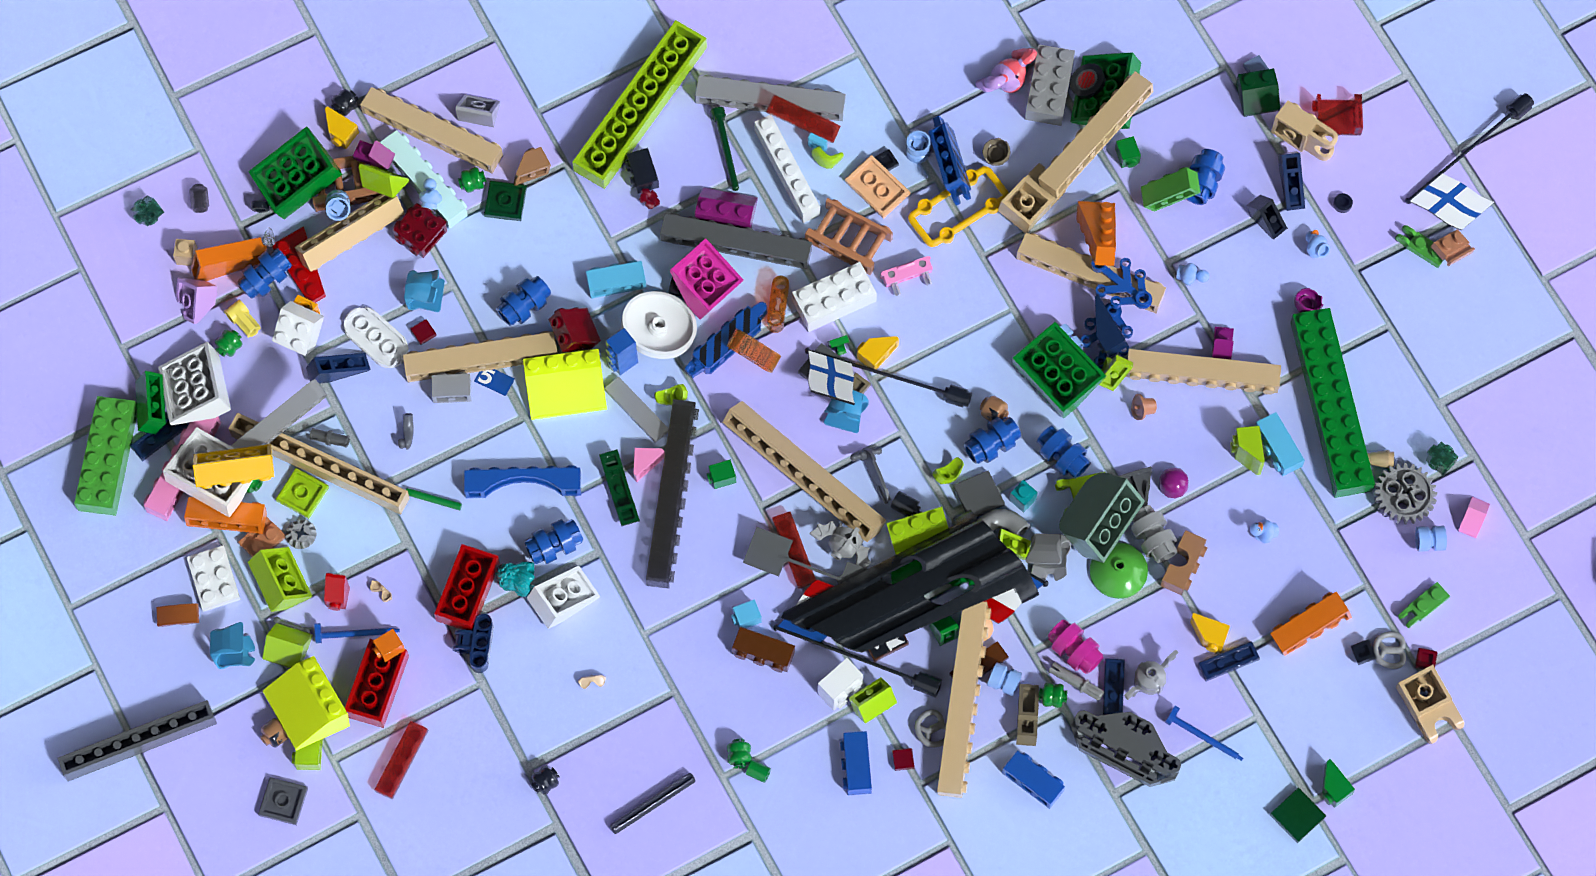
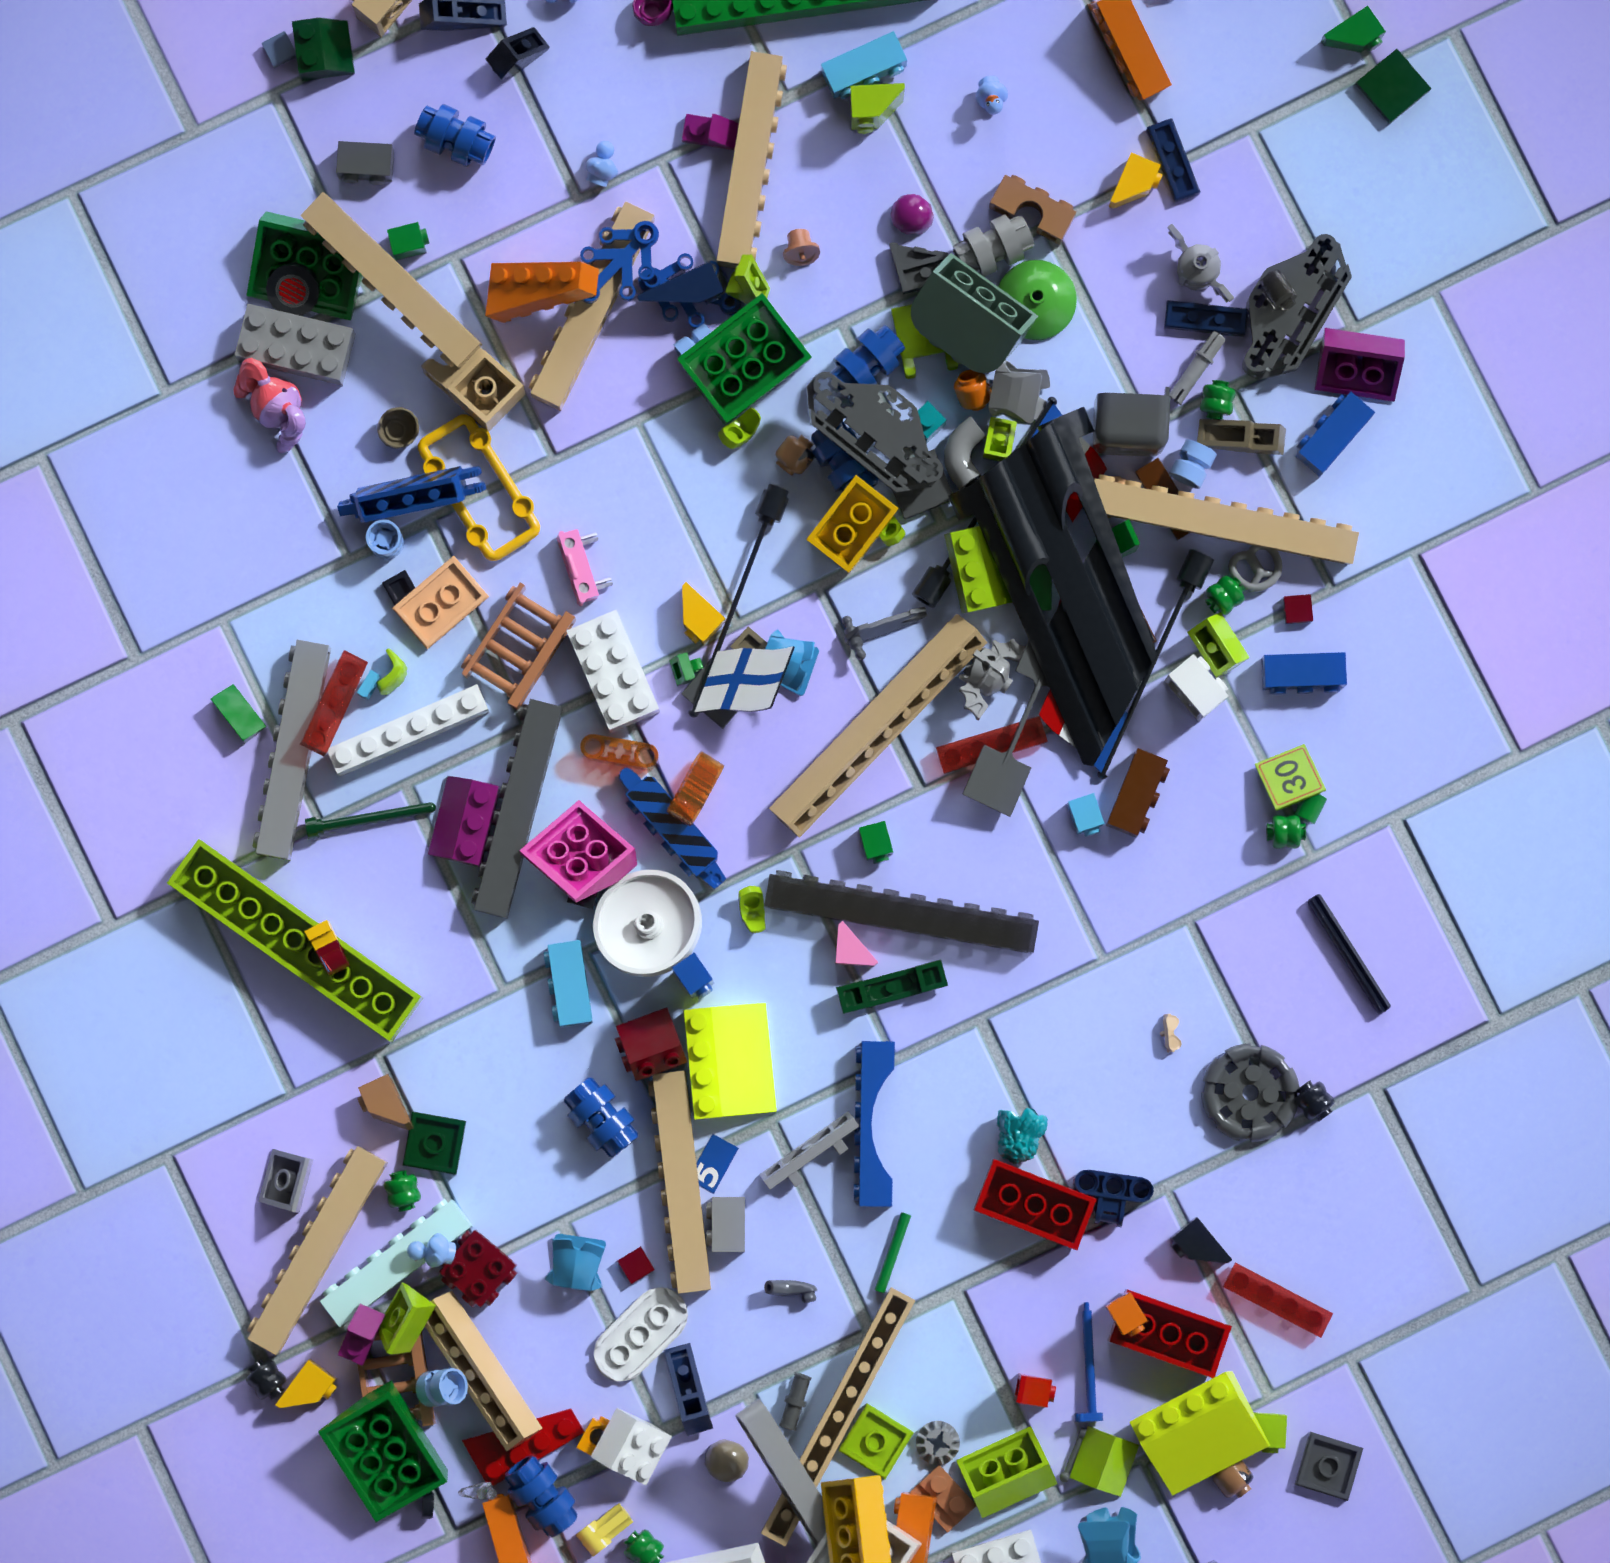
camera: 90 degrees left, 15 degrees up
tan piece [370,580,392,602] -> none
blue piece [524,519,583,564] -> none
white slope [527,566,600,629] -> none
light grey tile [604,376,669,443] -> none
black brick [624,148,659,194] -> none
dark red plant [638,188,660,209] -> none
dark pink piece [1047,620,1103,674] -> none
bright green brick [1141,167,1201,212] -> none
blue piece [1165,705,1243,761] -> none
none -> slope [211,684,267,743]
none -> leg [305,920,350,976]
none -> dark grey brick [336,141,394,185]
none -> dark tan hair [705,1439,749,1483]
none -> lime hair [718,408,761,449]
none -> light grey hinge [759,1111,859,1190]
none -> dark grey connector [806,372,944,492]
none -> yellow slope [806,475,899,573]
none -> orange head [954,370,992,411]
none -> dark grey piece [1092,387,1170,457]
none -> black slope [1170,1217,1232,1263]
none -> dark grey plate [1201,1043,1300,1142]
none -> green piece [1205,575,1246,615]
none -> lime piece [1255,744,1326,811]
none -> clear smoke brick [1259,270,1298,312]
none -> magenta slope [1315,328,1405,402]

